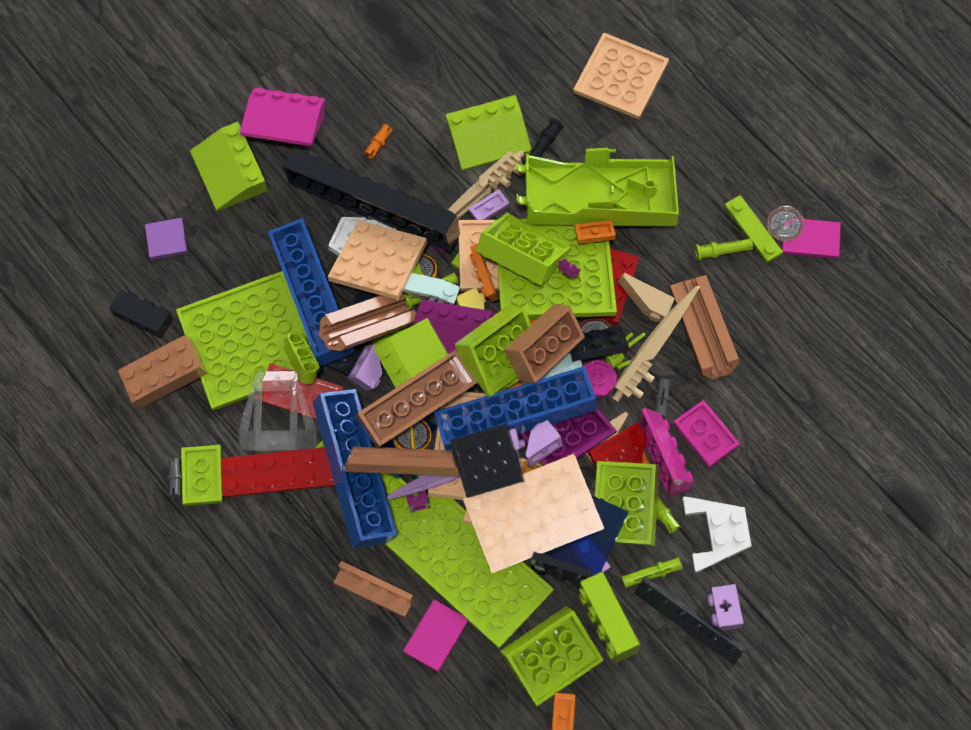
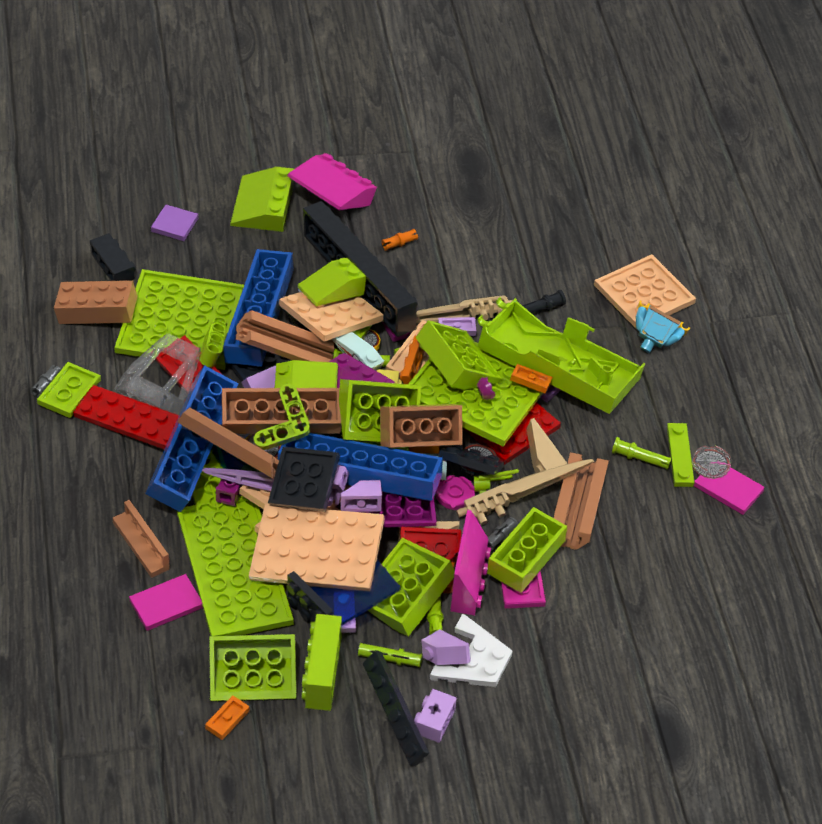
camera: 25 degrees right, 20 degrees down
lime slope [446,95,531,171] -> none
none -> lime beam [254,383,310,450]
none -> lime slope [298,258,366,306]
none -> lavender slope [421,629,470,665]
none -> lime brick [487,507,567,593]
none -> medium azure torso [636,300,690,353]

